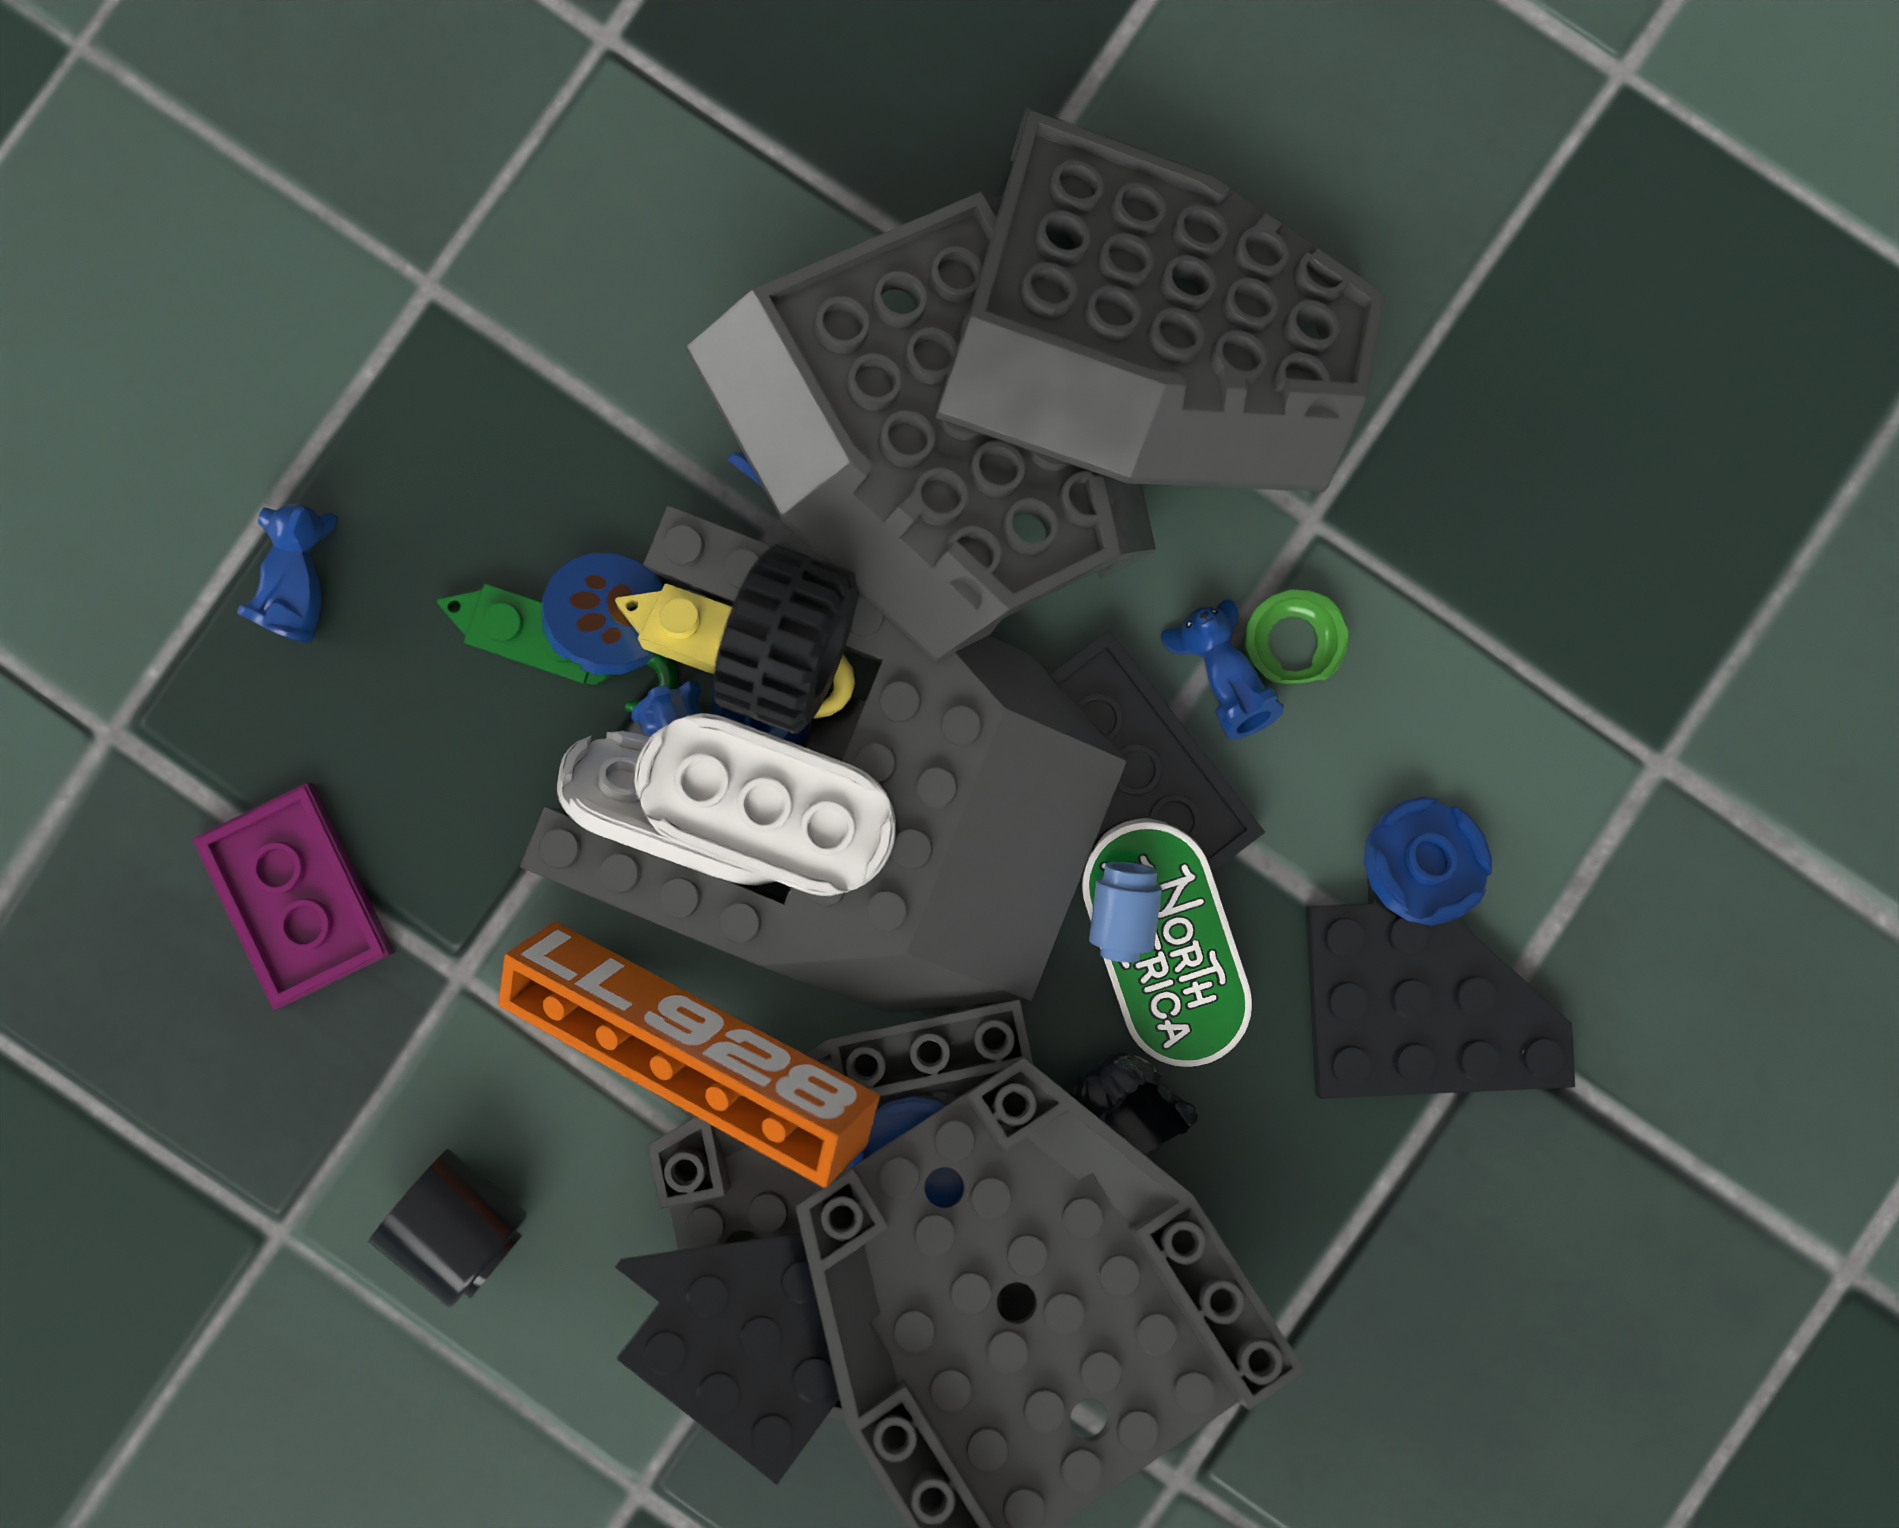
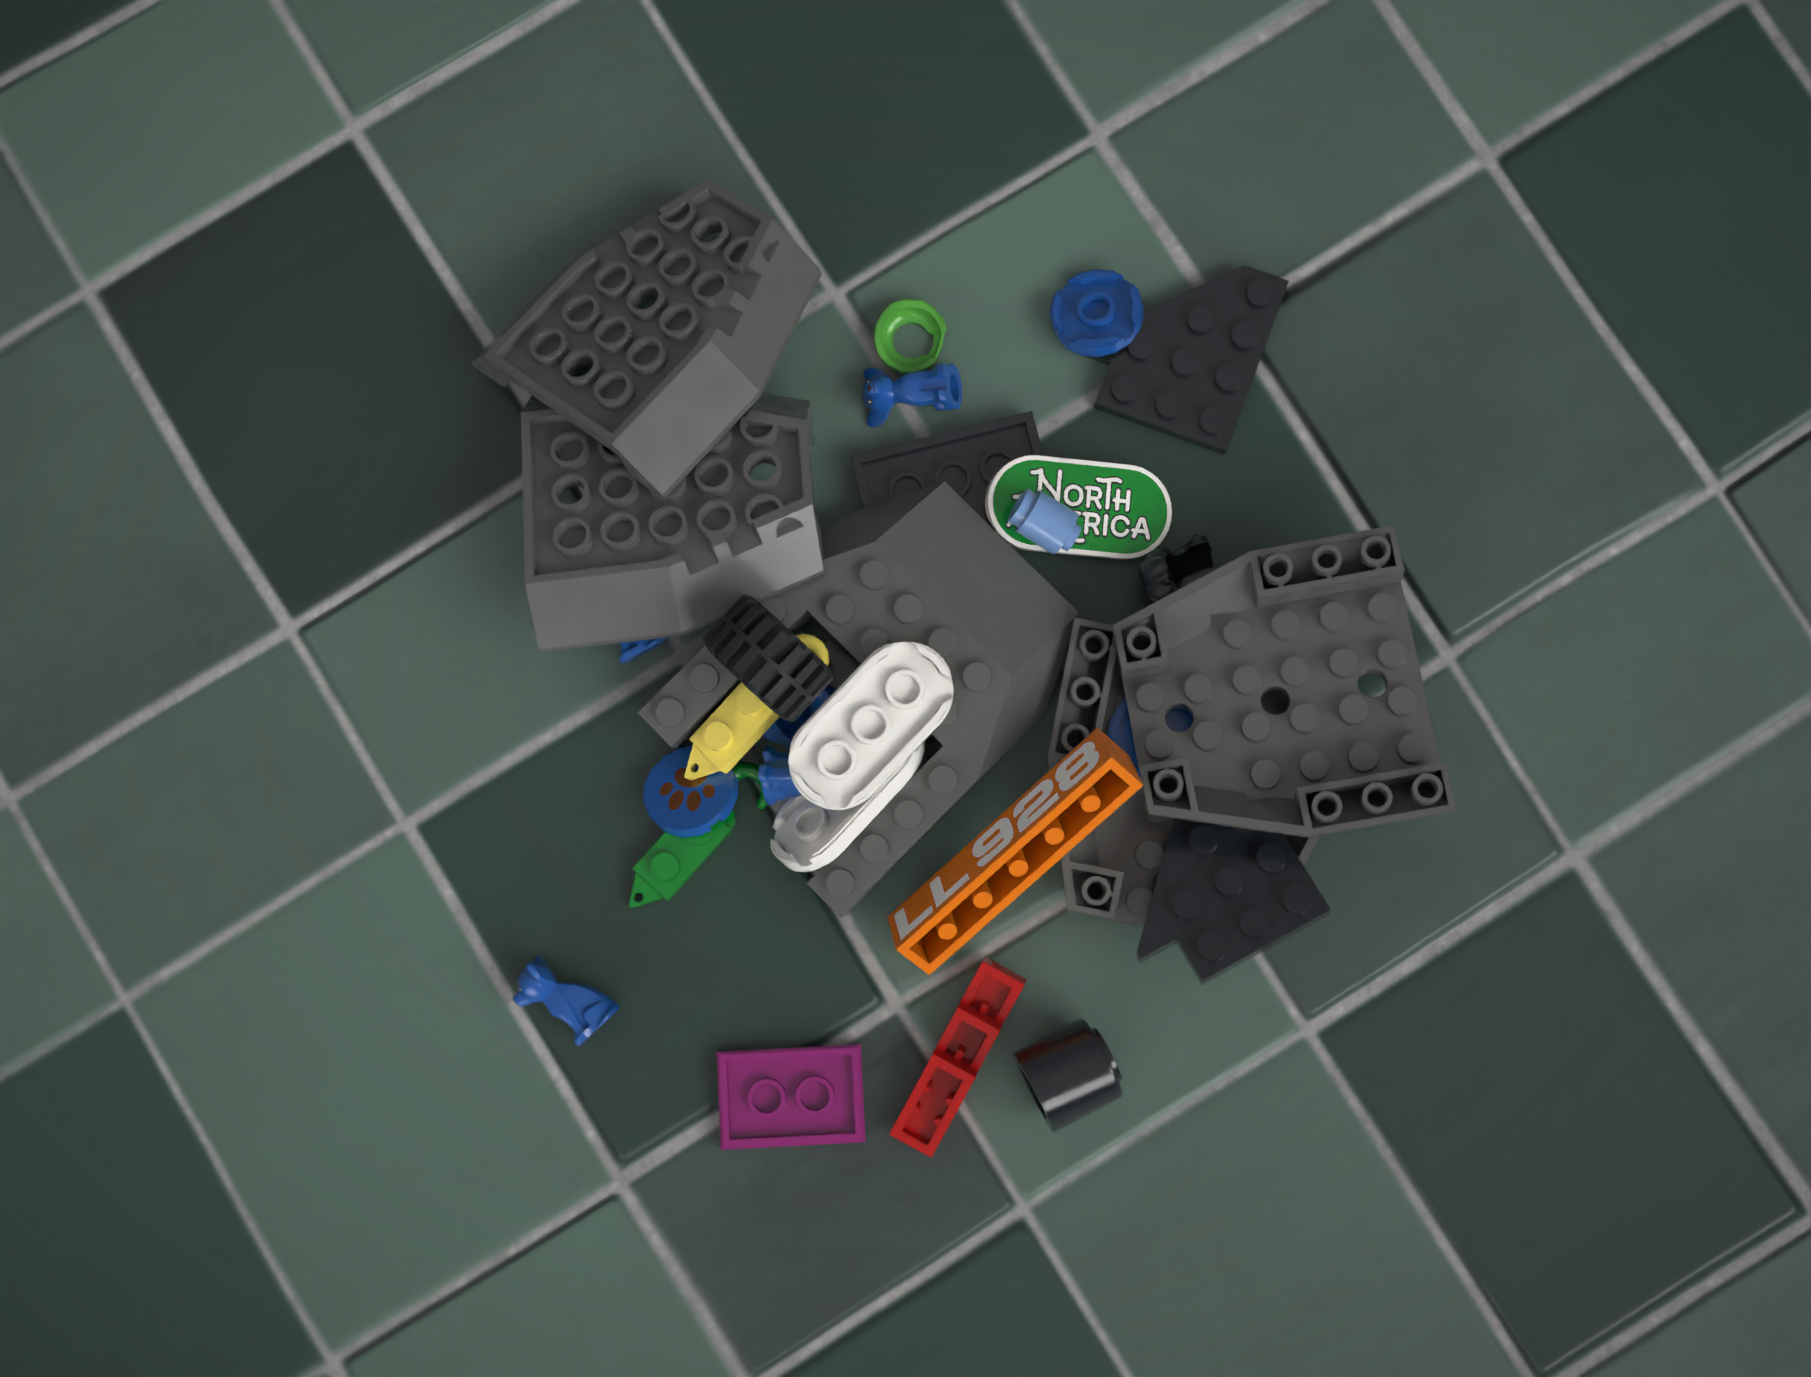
camera: 65 degrees left, 5 degrees down
none -> red slope [889,956,1027,1158]

